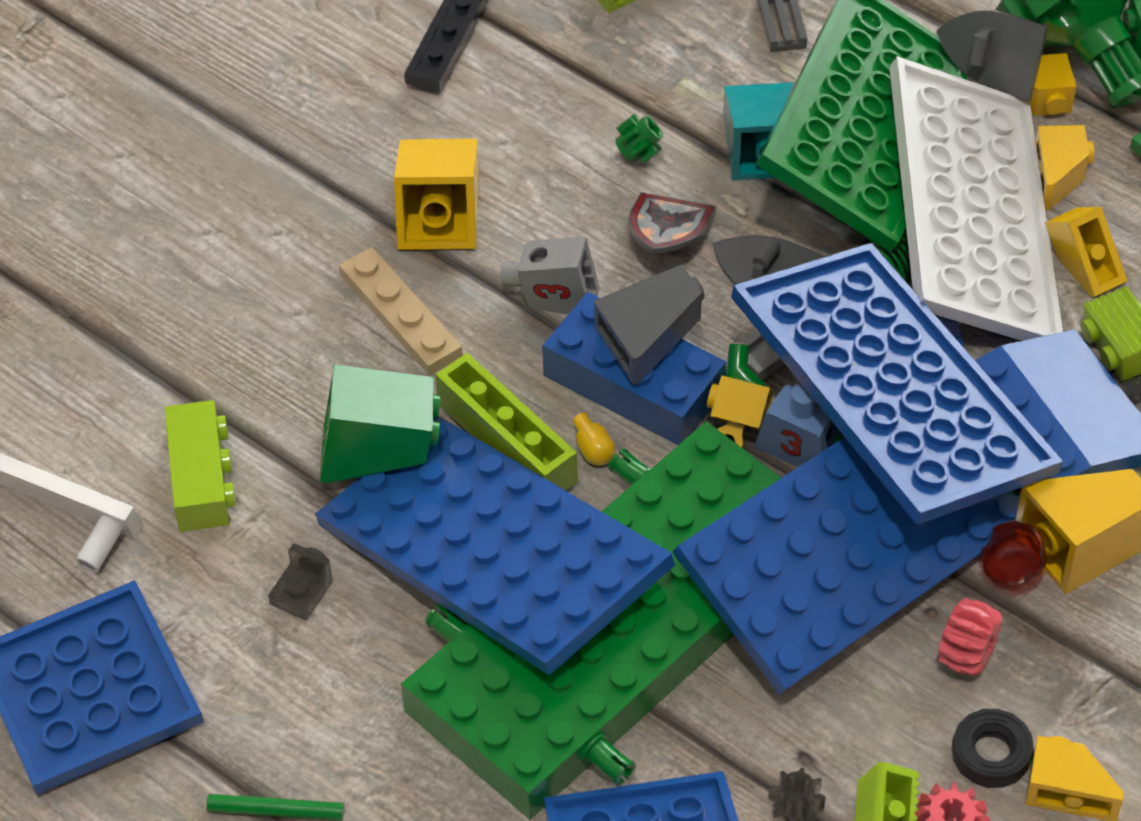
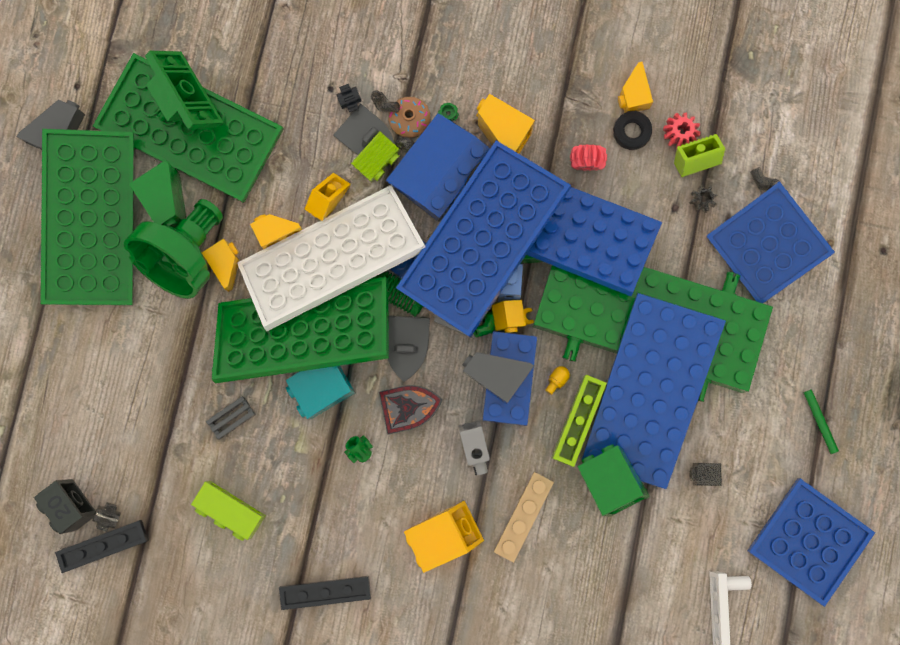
camera: 110 degrees left, 30 degrees up
lime brick [164,400,236,532] -> none
dark grey shield [936,10,1048,100] -> none
clear red hair [981,520,1048,592] -> none

